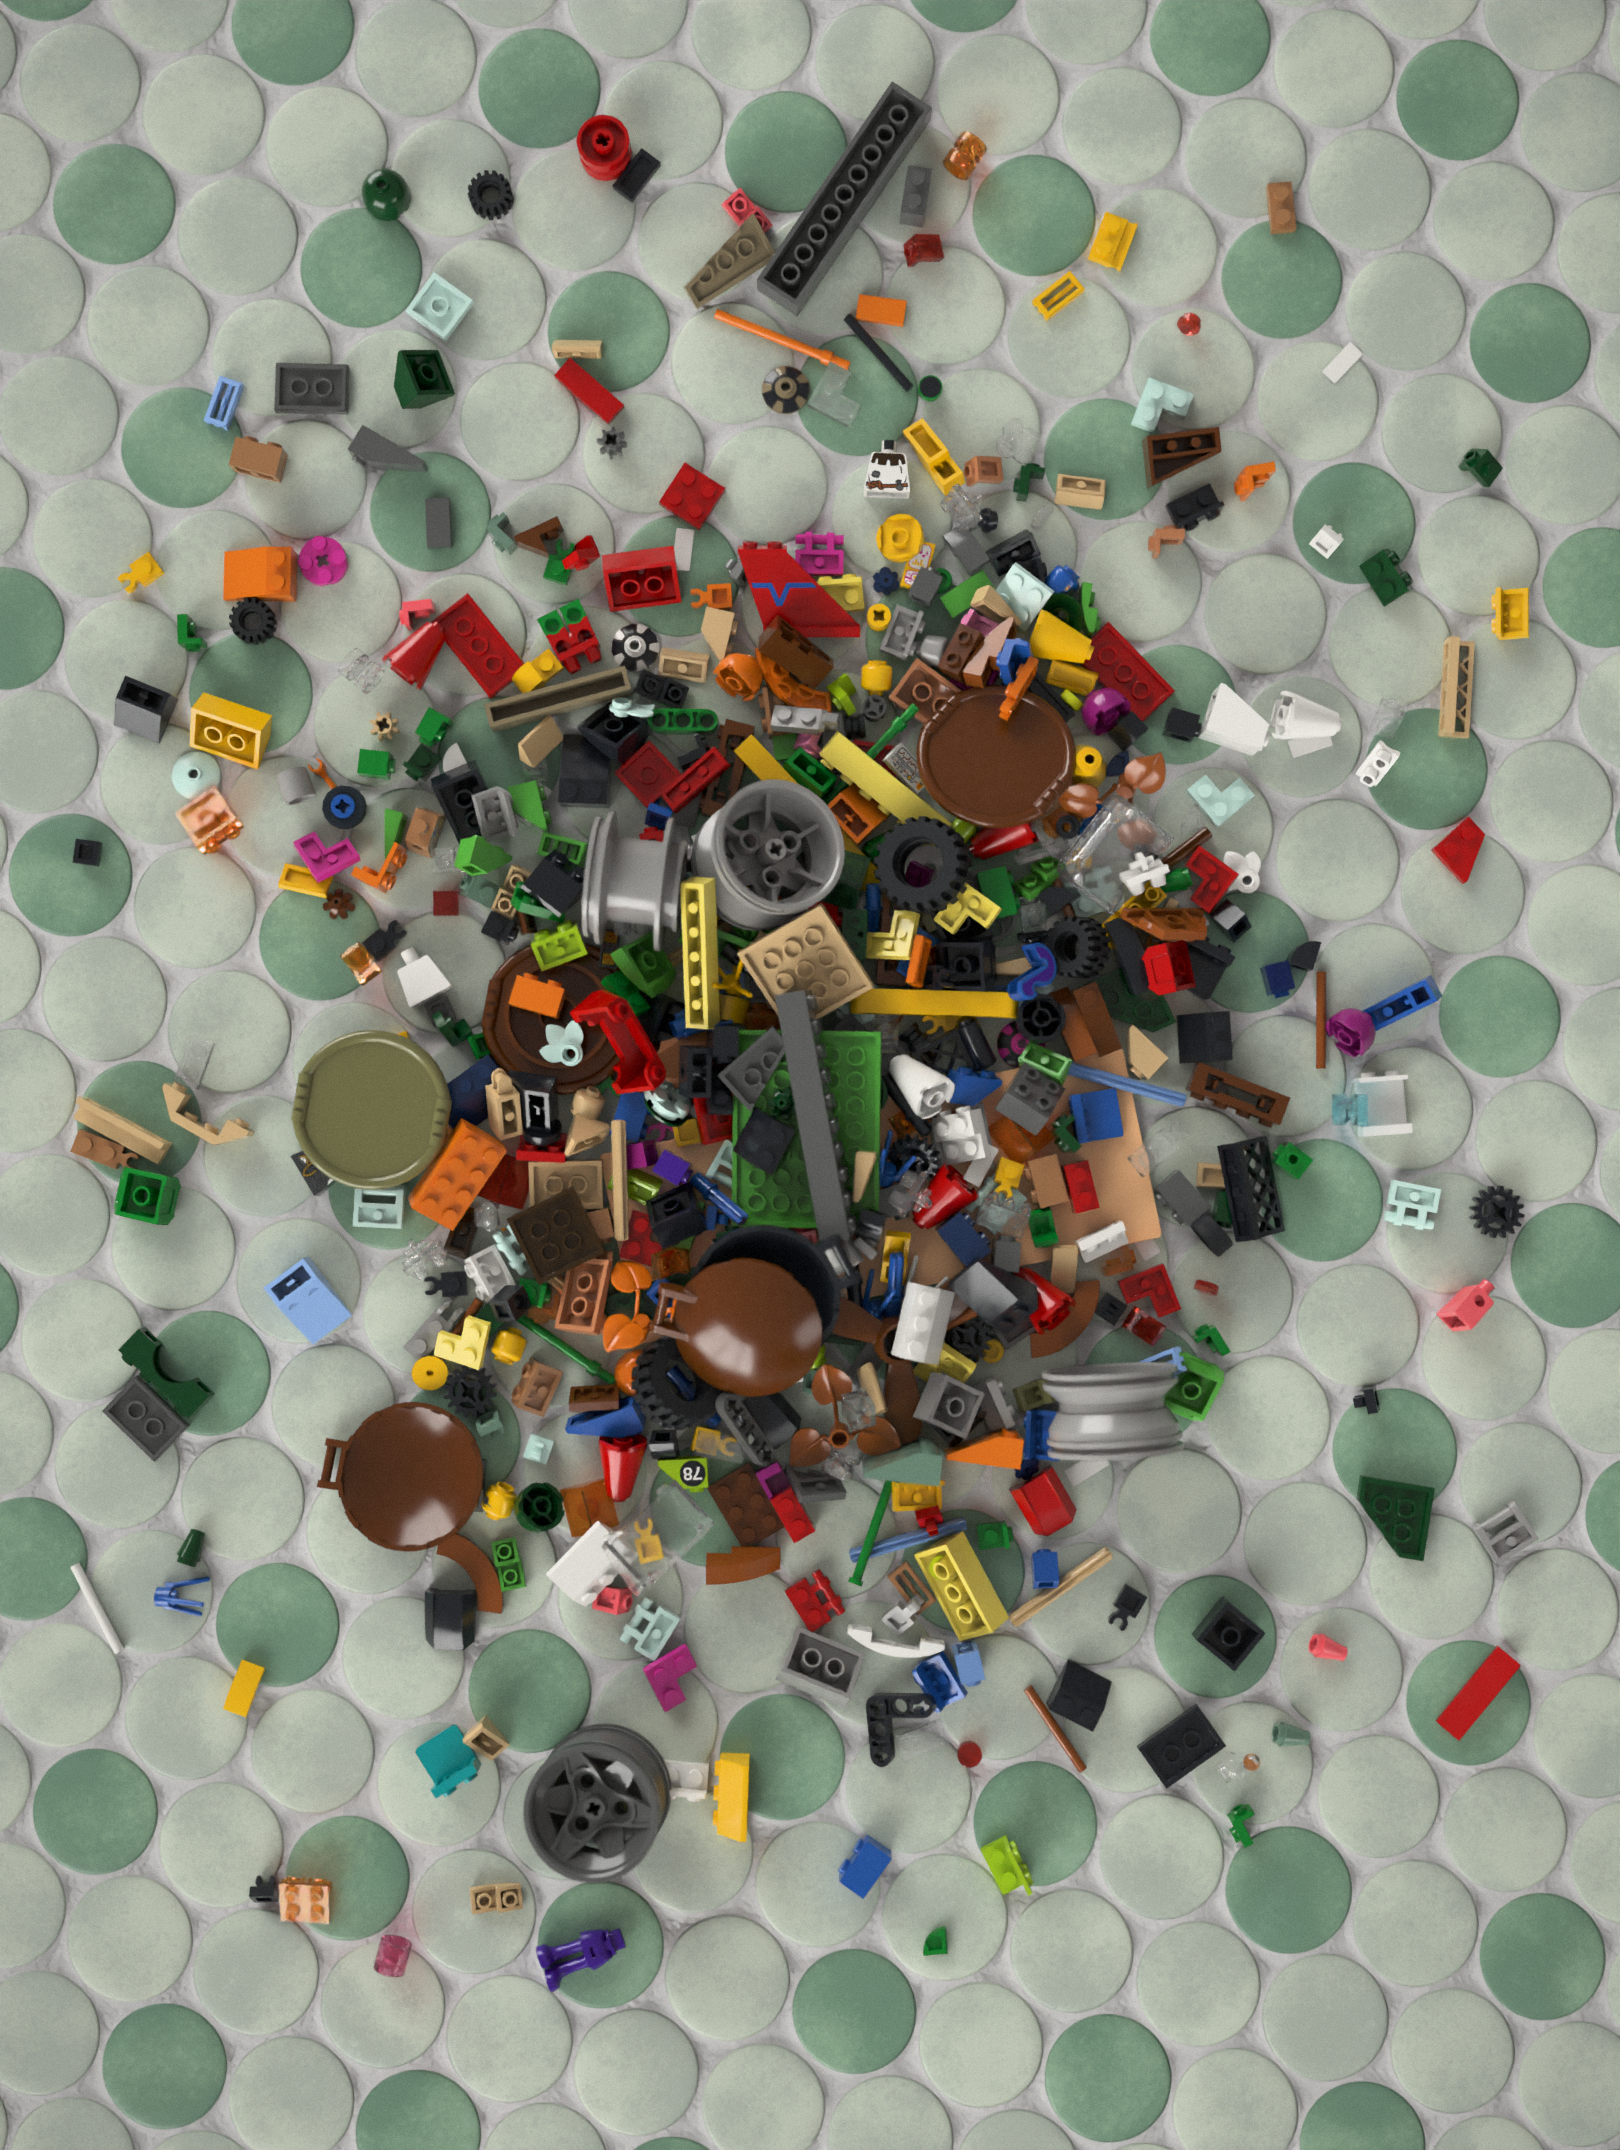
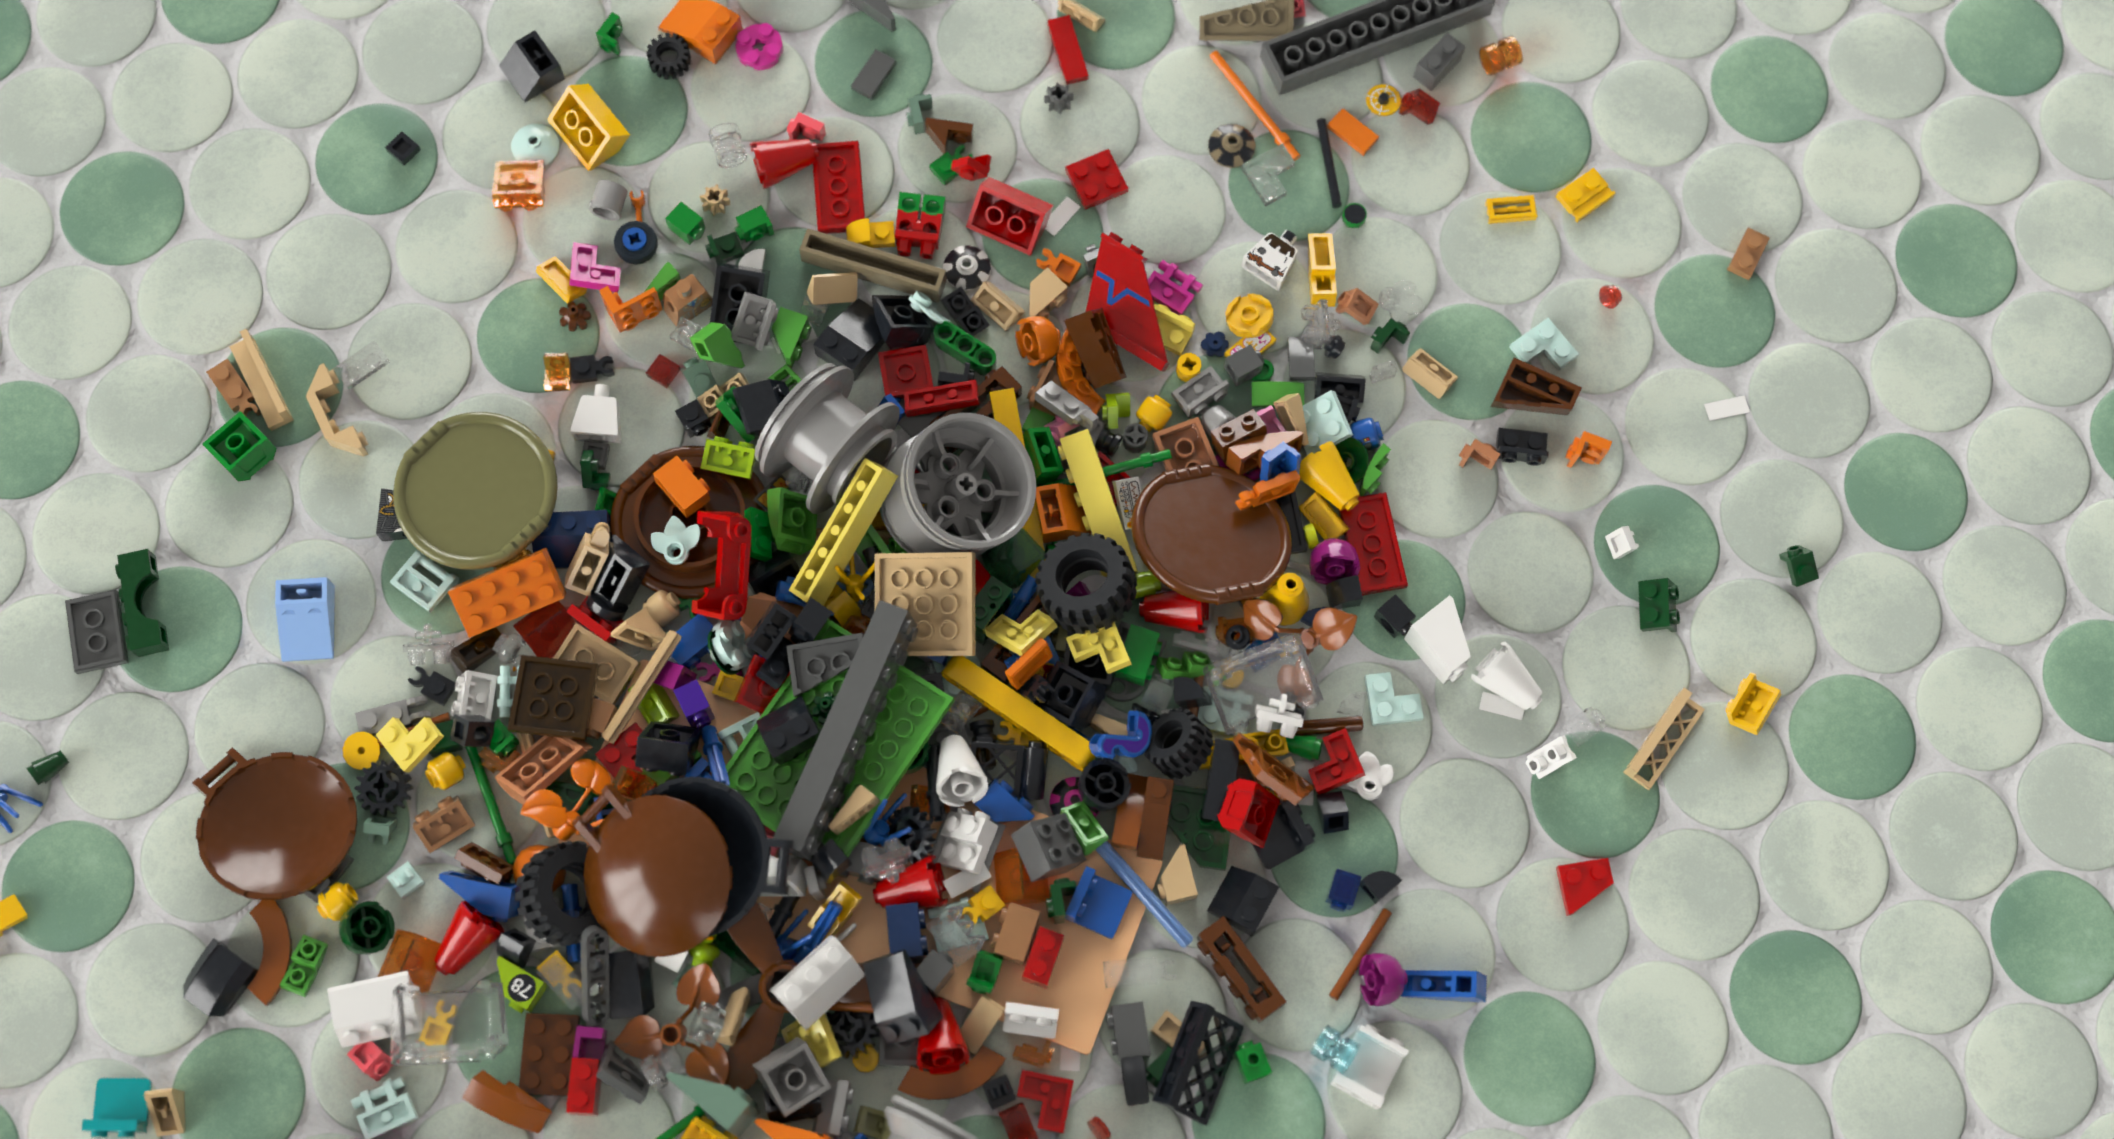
camera: 30 degrees right, 15 degrees down
none -> yellow piece [1366,84,1401,116]

